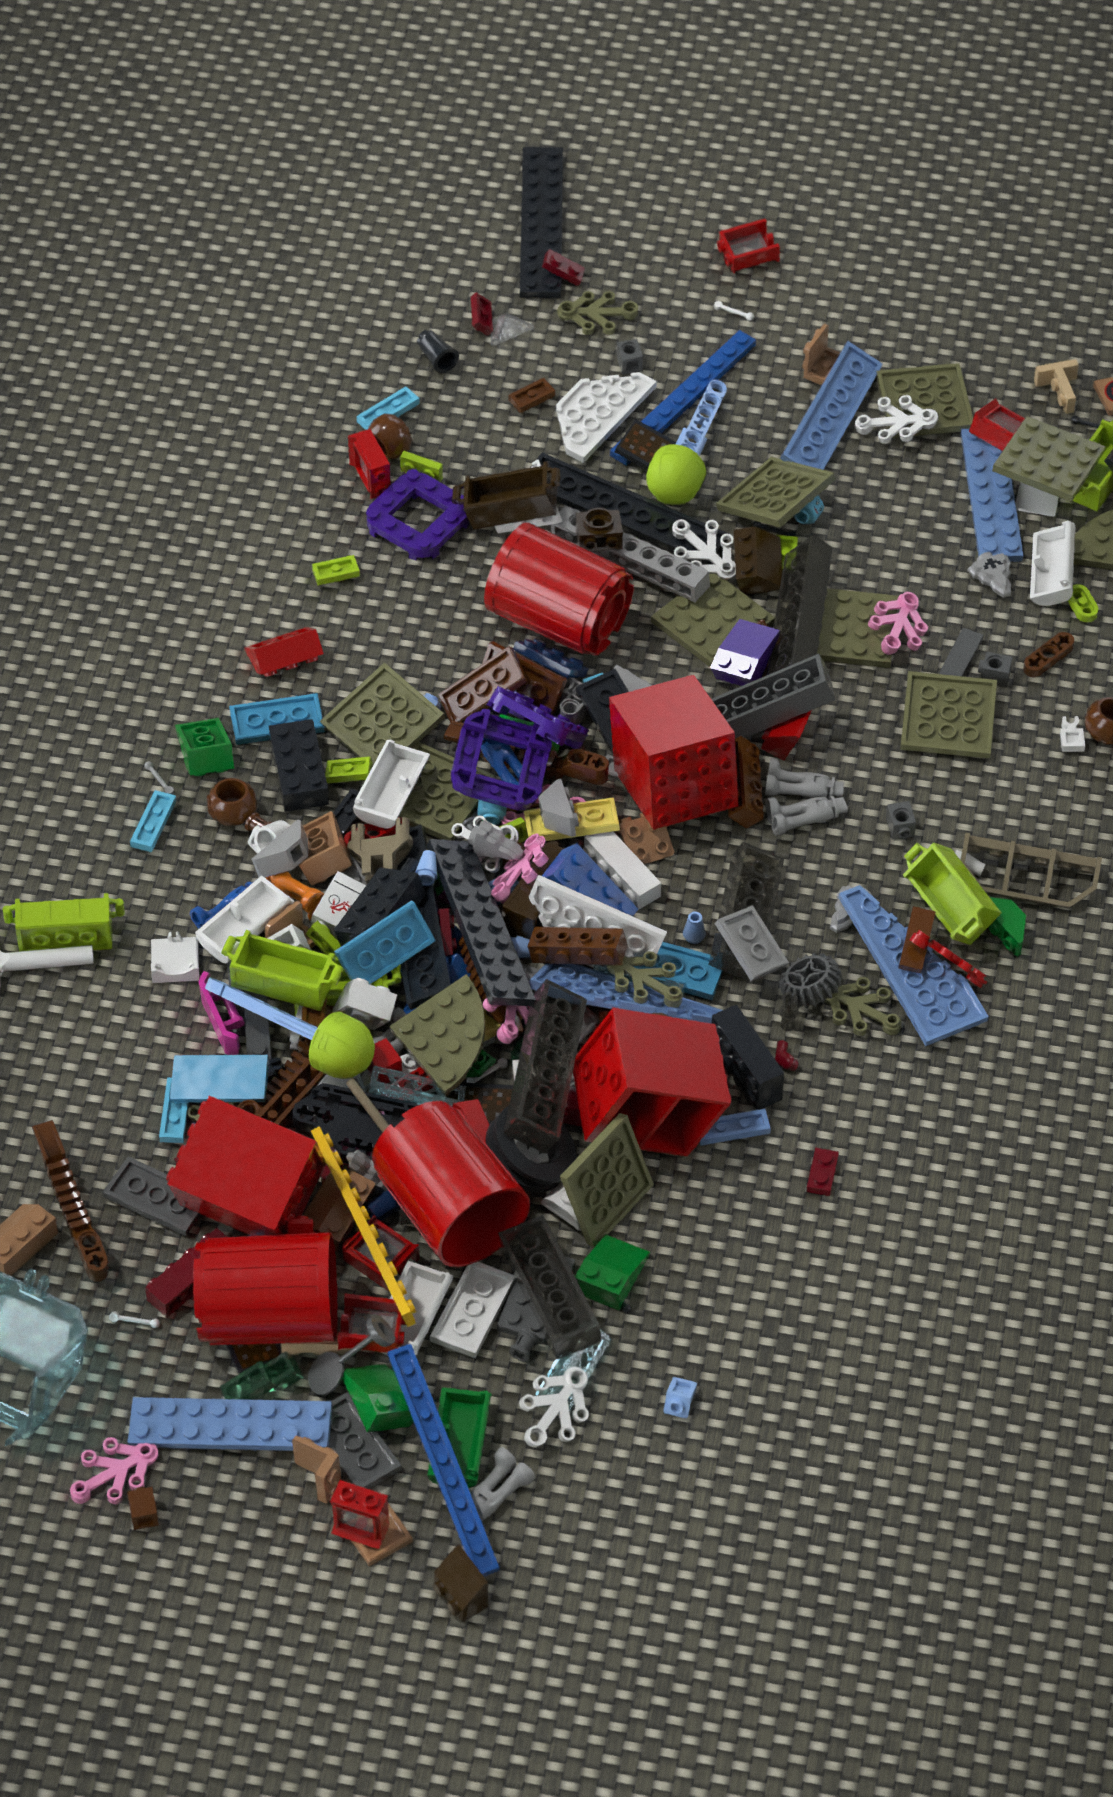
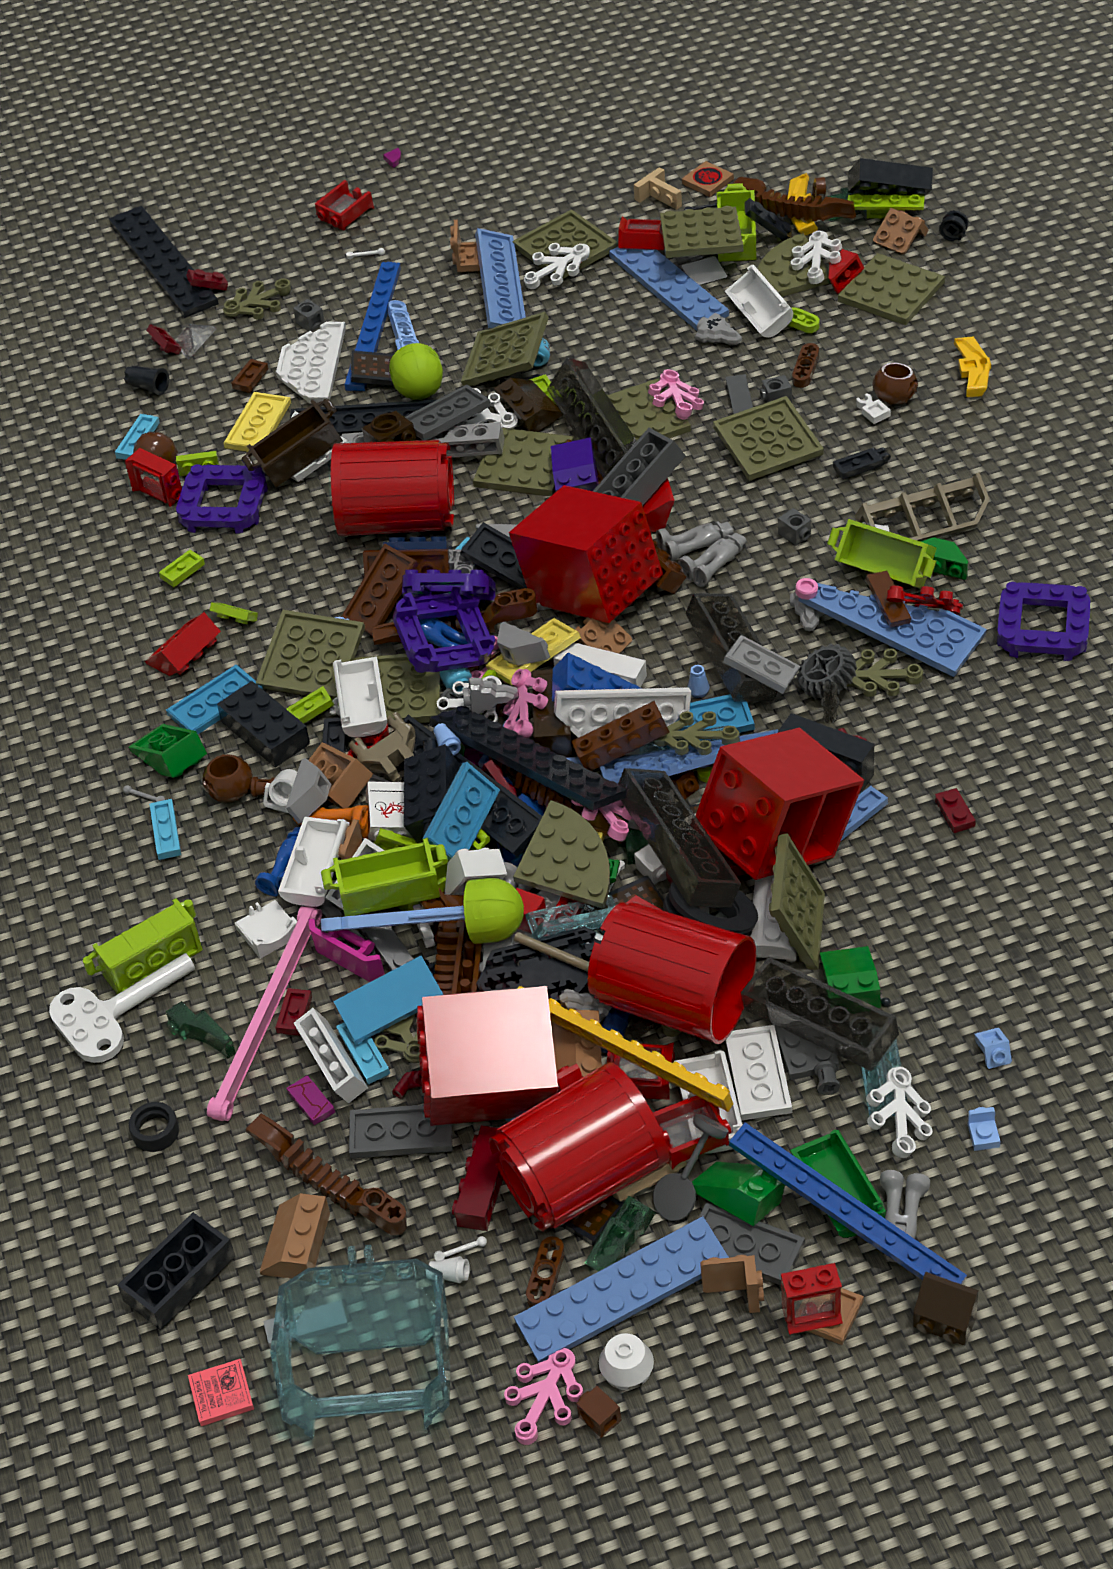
camera: 25 degrees left, 5 degrees down
none -> clear green slope [166,1001,236,1059]
none -> bright pink piece [207,906,322,1121]
none -> lime plate [209,602,258,624]
none -> light yellow tile [224,392,291,452]
none -> dark red plate [275,988,312,1036]
none -> magenta tile [286,1075,335,1126]
none -> white brick [294,1008,368,1103]
none -> magenta tile [383,148,401,168]
none -> dark grey plate [405,385,491,440]
none -> white cone [428,1256,470,1283]
none -> reddish brown beam [526,1236,565,1307]
none -> white cone [599,1333,654,1390]
none -> bright pink tile [795,578,818,600]
none -> black hinge [833,447,891,480]
none -> light blue bracket [967,1107,1000,1151]
none -> dark purple plate [997,582,1091,661]

